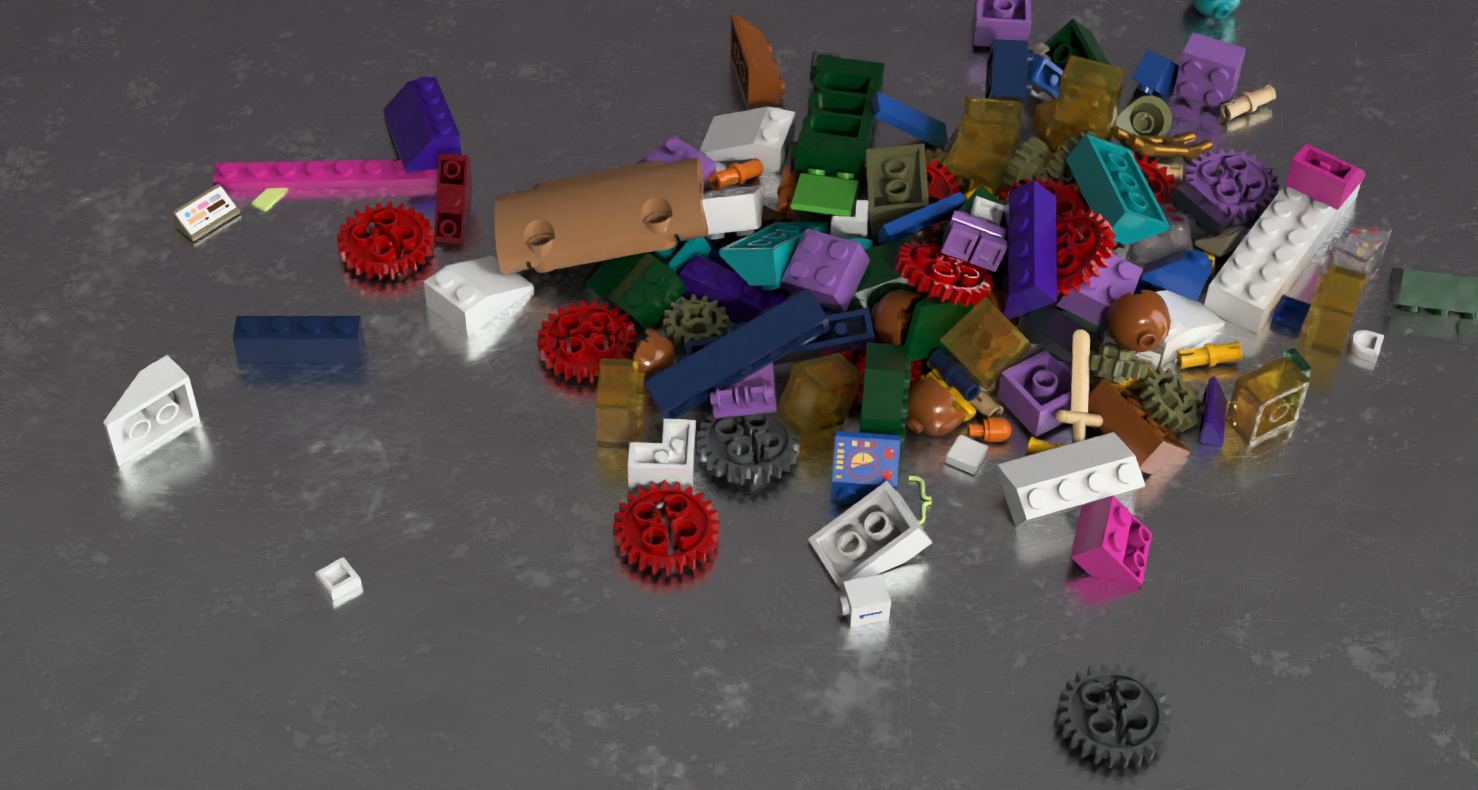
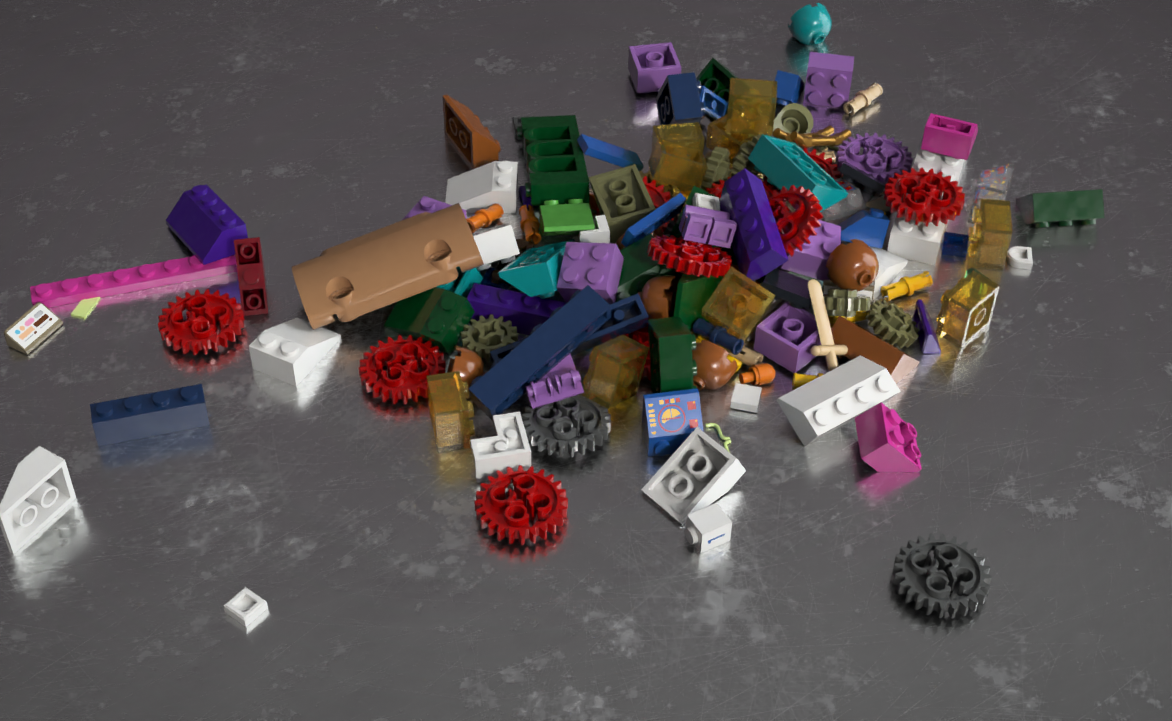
camera: 15 degrees left, 5 degrees down
none -> red gear [883,167,965,227]

